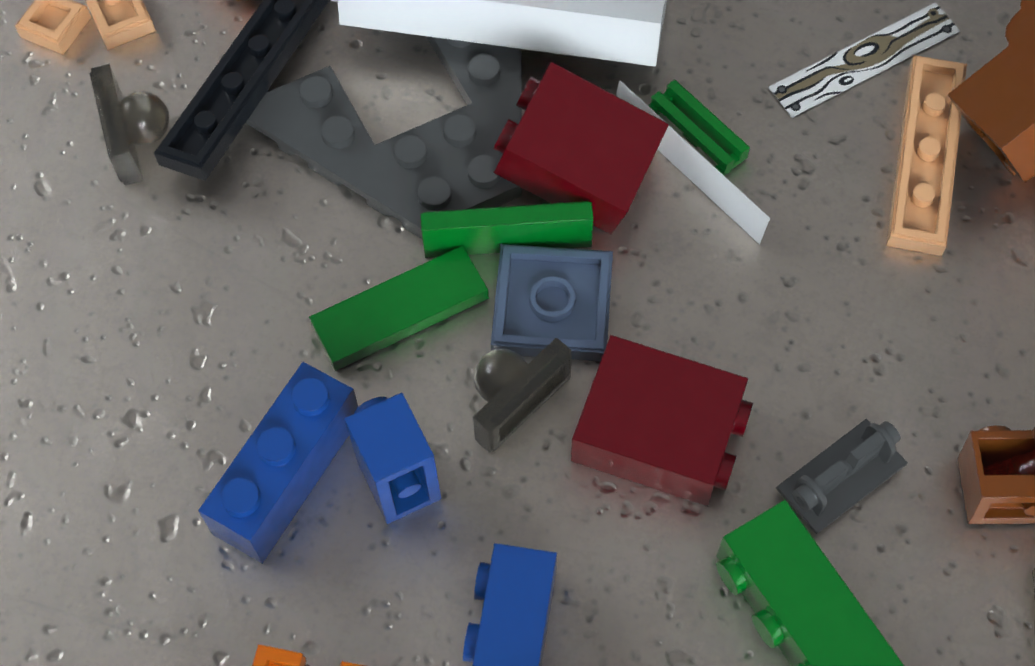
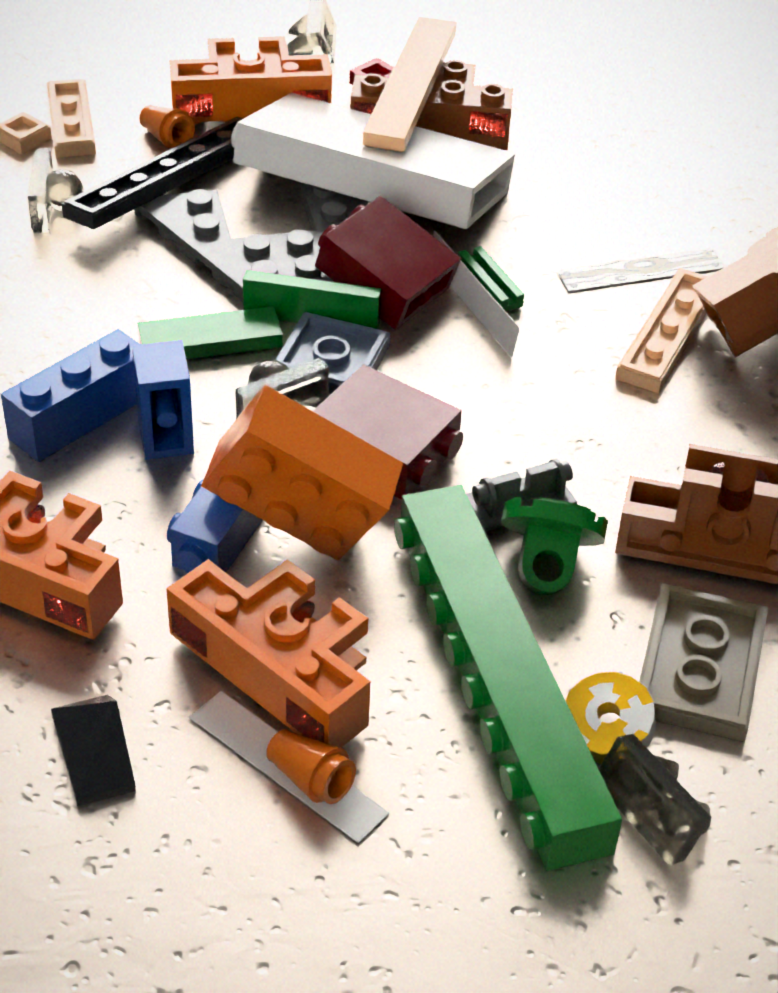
camera: 10 degrees right, 20 degrees down
none -> orange brick [201,384,403,561]
none -> green tile [502,497,608,595]

